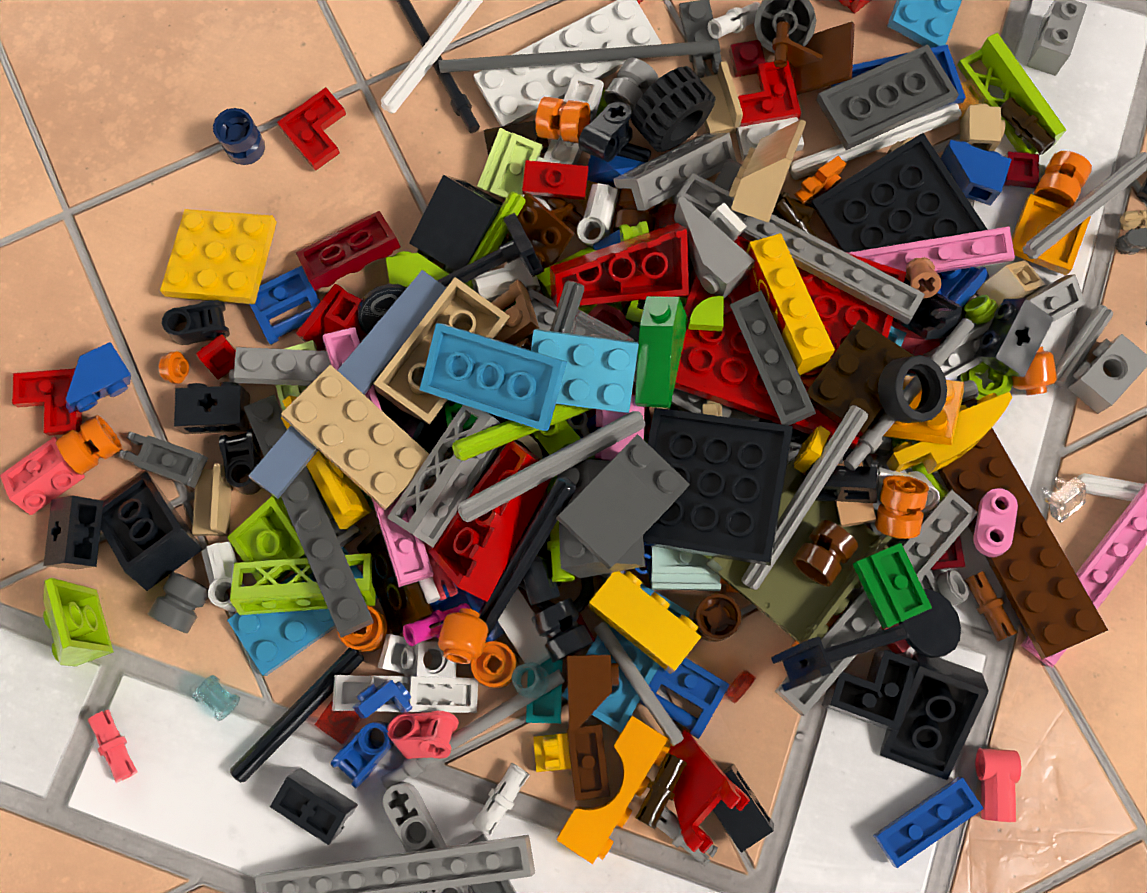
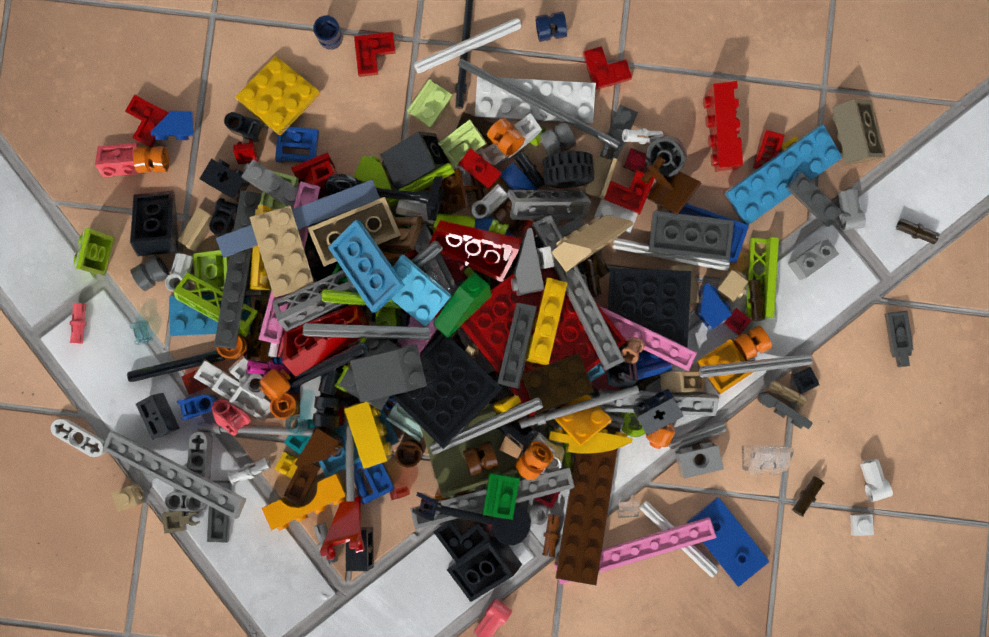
camera: 30 degrees right, 10 degrees up
black brick [43,495,104,570] -> none
dark grey hinge [117,431,208,488] -> none
orange plate [159,351,189,384] -> none
dark red plate [296,211,401,291] -> none
blue bracket [352,680,412,719] -> none
black piece [578,102,633,162] -> none
dark brown pin [635,753,687,829] -> none
lime tile [688,296,724,331] -> none
orange plate [794,156,847,203] -> none
blue plate [873,777,984,868] -> none
black tyre [878,355,947,423] -> none
lime plate [964,295,998,325] -> none
bright pink plate [973,488,1018,557] -> none
none -> yellowish green plate [407,79,453,128]

